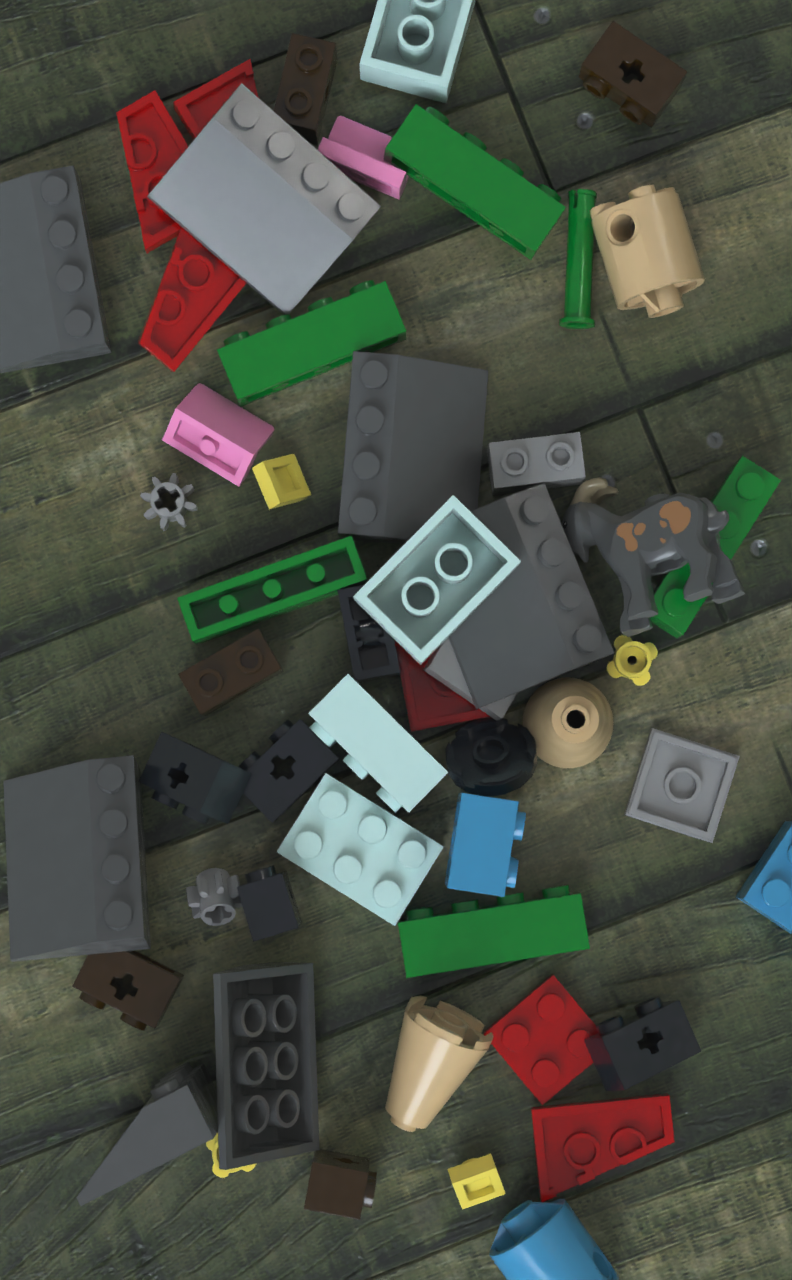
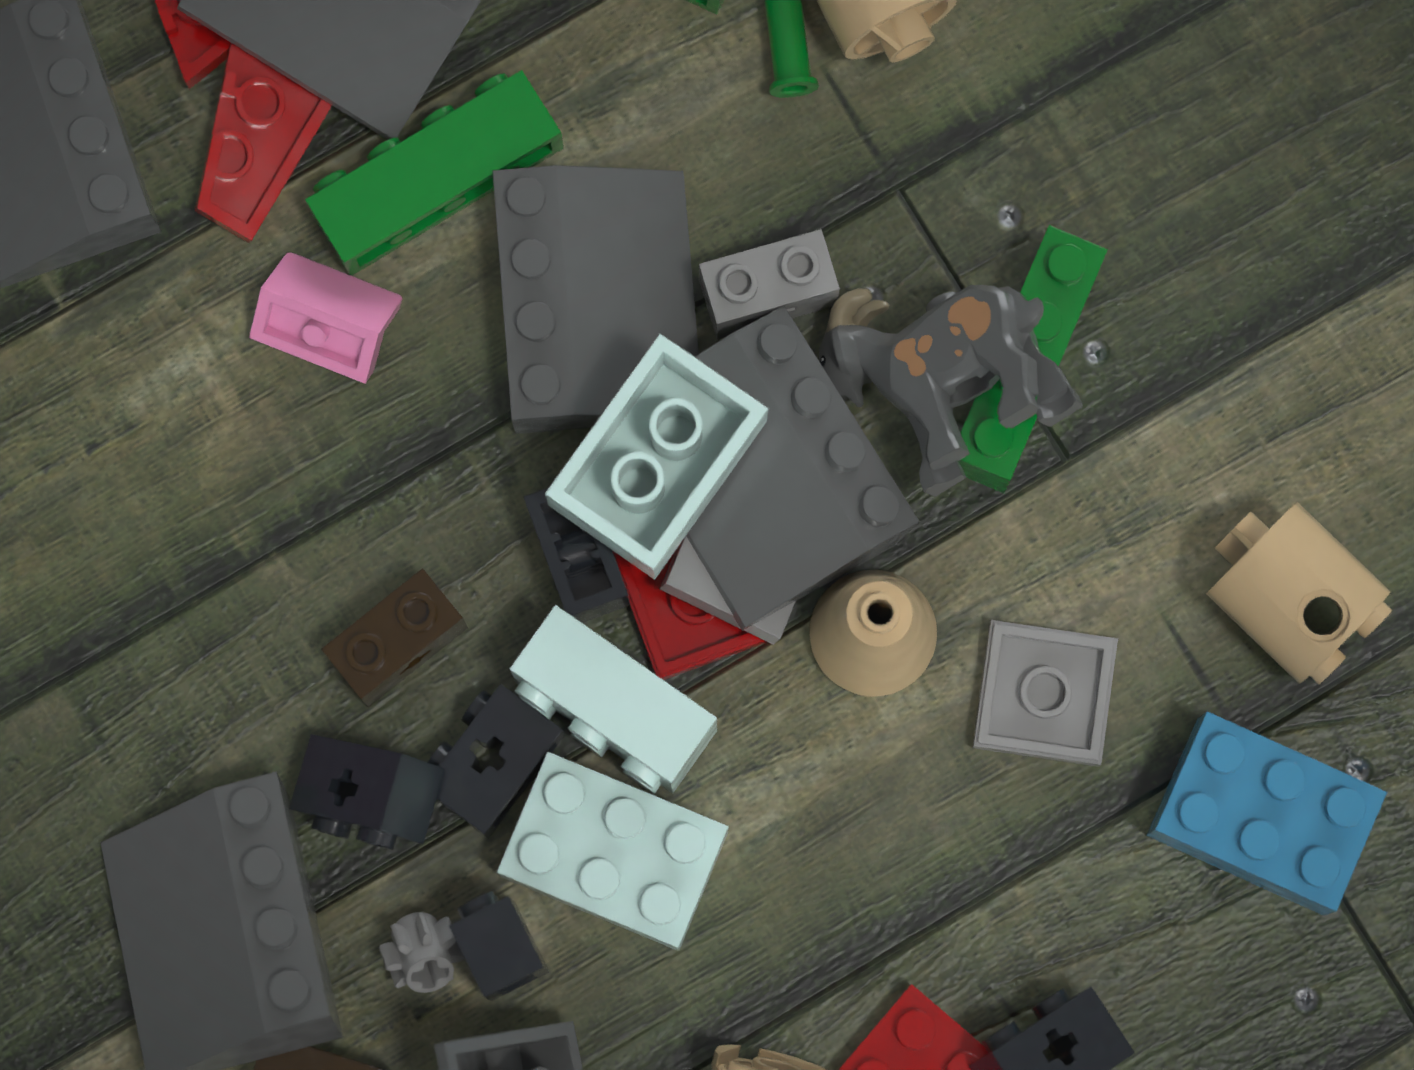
camera: 10 degrees left, 5 degrees down
light grey gear [140,473,198,531] -> none
green brick [177,535,367,645] -> none
light yellow plate [252,454,311,510] -> none
green brick [398,885,590,978] -> none
black tile [445,718,538,797] -> none
dark azure brick [445,793,526,897] -> none
light yellow plate [606,635,658,686] -> none

